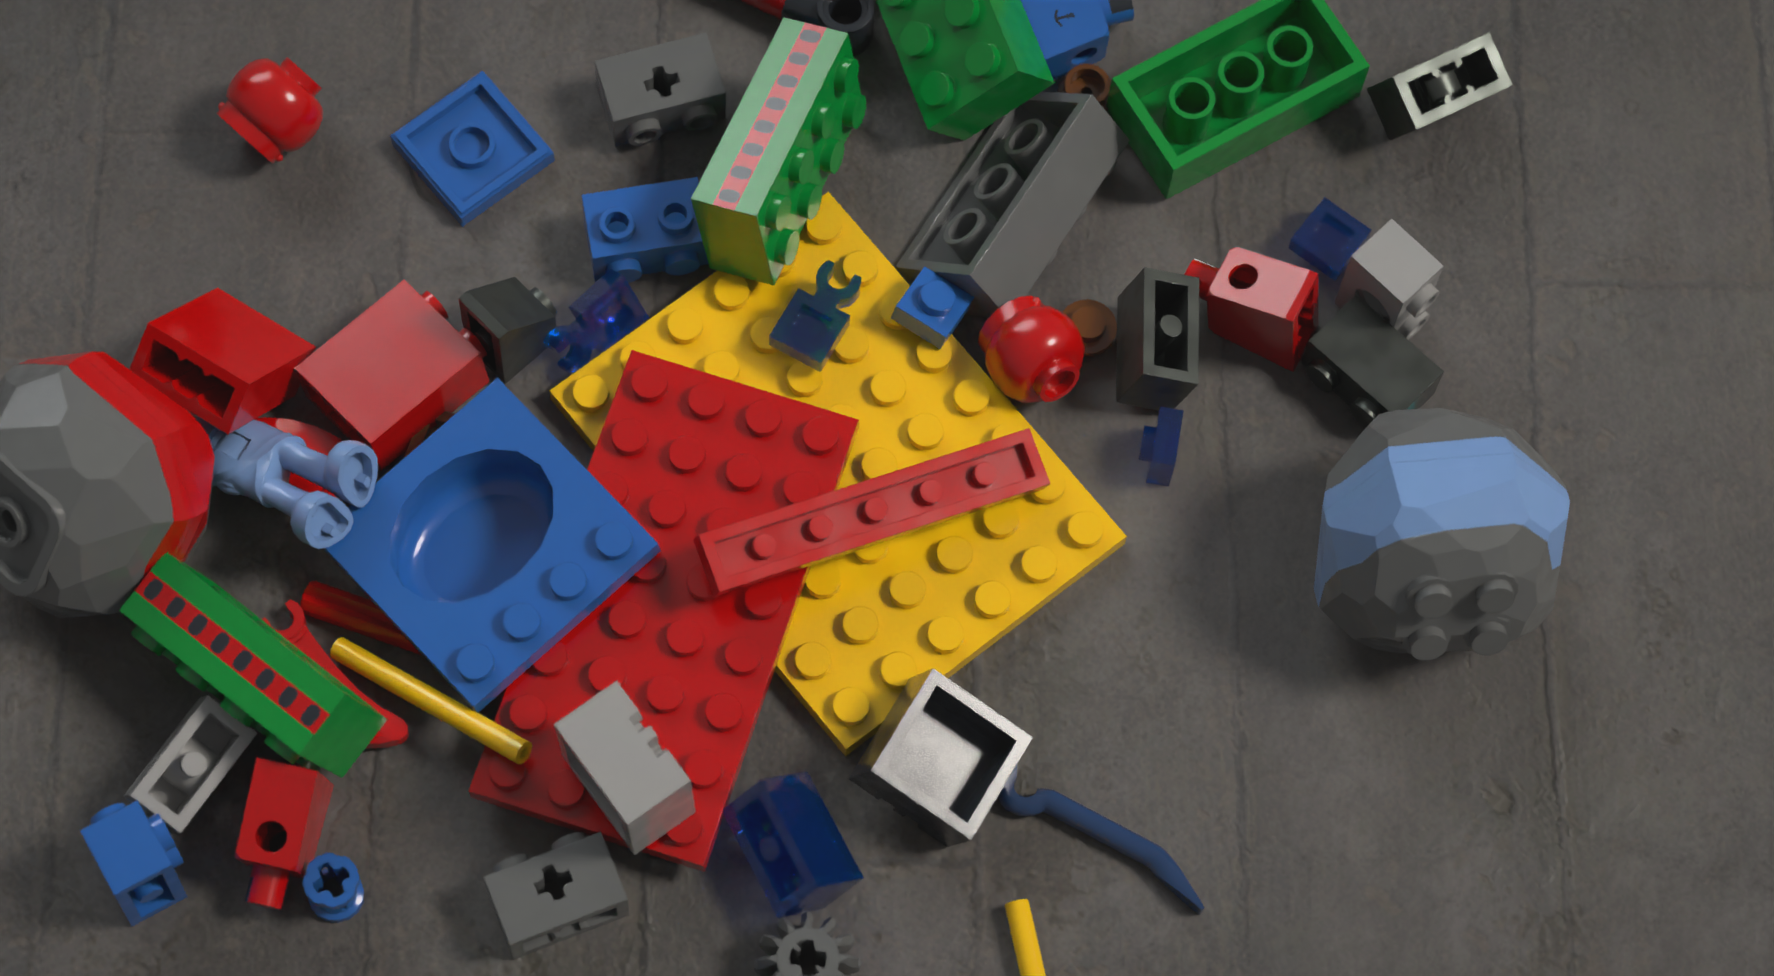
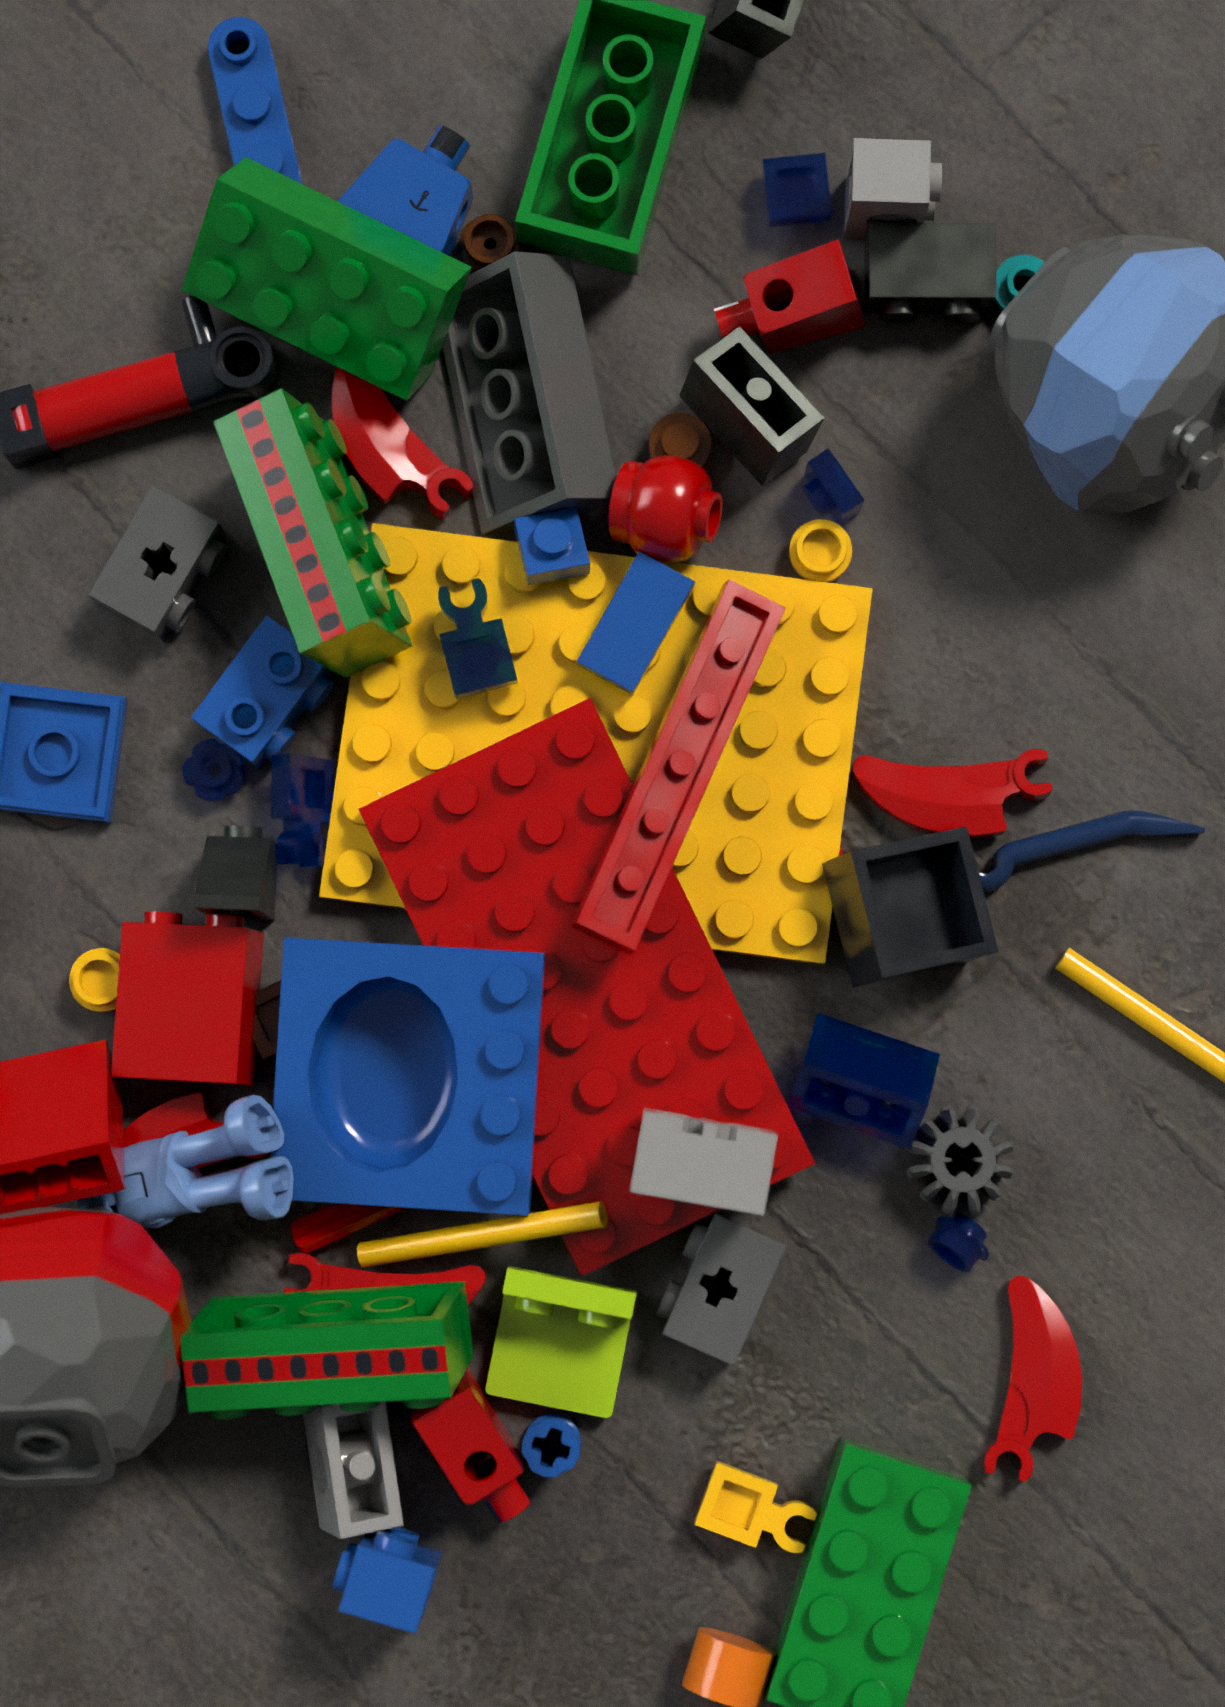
camera: 35 degrees left, 15 degrees up
none -> yellow plate [69,948,120,1012]
none -> clear blue plate [182,739,245,801]
none -> red piece [332,367,474,520]
none -> lime bracket [485,1266,636,1418]
none -> blue tile [577,551,695,695]
none -> yellow plate [789,519,852,582]
none -> red piece [852,749,1052,839]

